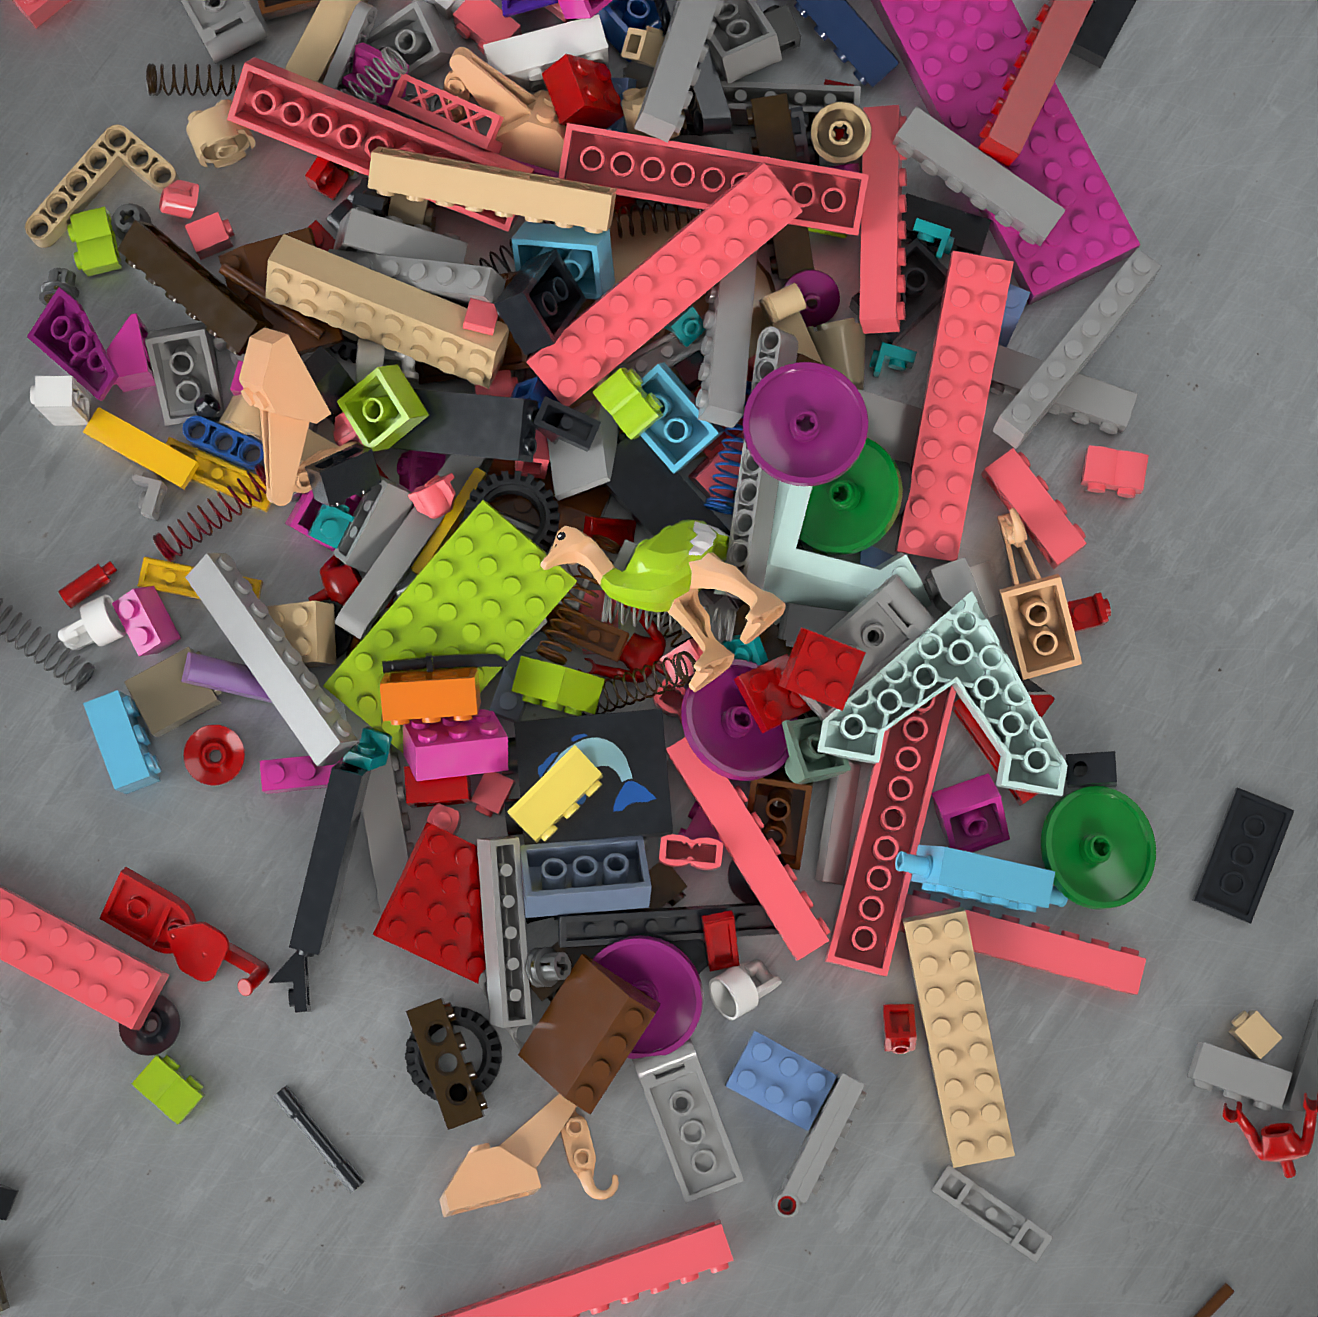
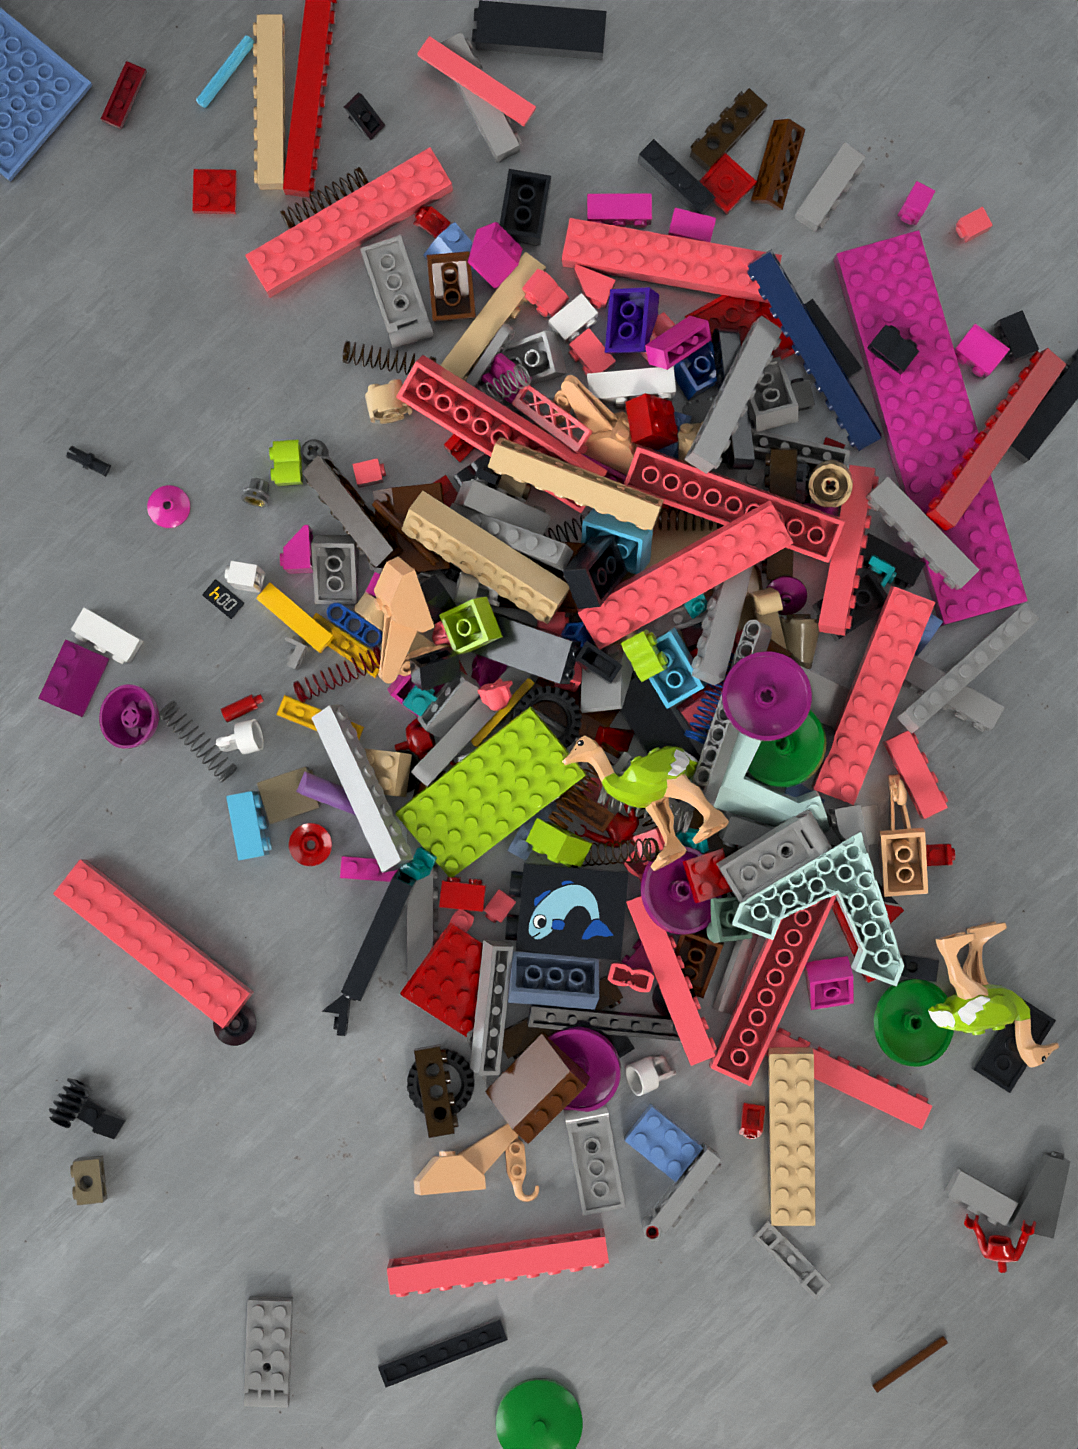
camera: 10 degrees right, 5 degrees up
tan beam [25,124,180,248] -> none
magenta wedge [27,287,119,401] -> none
red plate [99,867,270,996] -> none
dark pink brick [112,586,181,657] -> none
lime brick [131,1054,205,1124] -> none
coral piece [159,180,199,219] -> none
black hinge [194,392,221,419] -> none
black piece [273,1085,365,1194] -> none
orange brick [380,667,481,725] -> none
black sword [382,652,508,673] -> none
dark pink brick [403,709,508,781] -> none
coral tile [463,298,498,336] -> none
light yellow slope [507,745,603,843] -> none
dark grey piece [526,947,571,988] -> none
tan brick [621,26,665,68] -> none
red tile [701,910,740,972] -> none
red brick [778,627,866,711] -> none
teal bracket [869,342,917,378] -> none
medium azure brick [895,845,1068,912] -> none
coral brick [1081,445,1149,498] -> none
tan brick [1228,1010,1282,1059] -> none
none -> black sticker [202,579,244,619]
none -> animal [928,921,1059,1067]

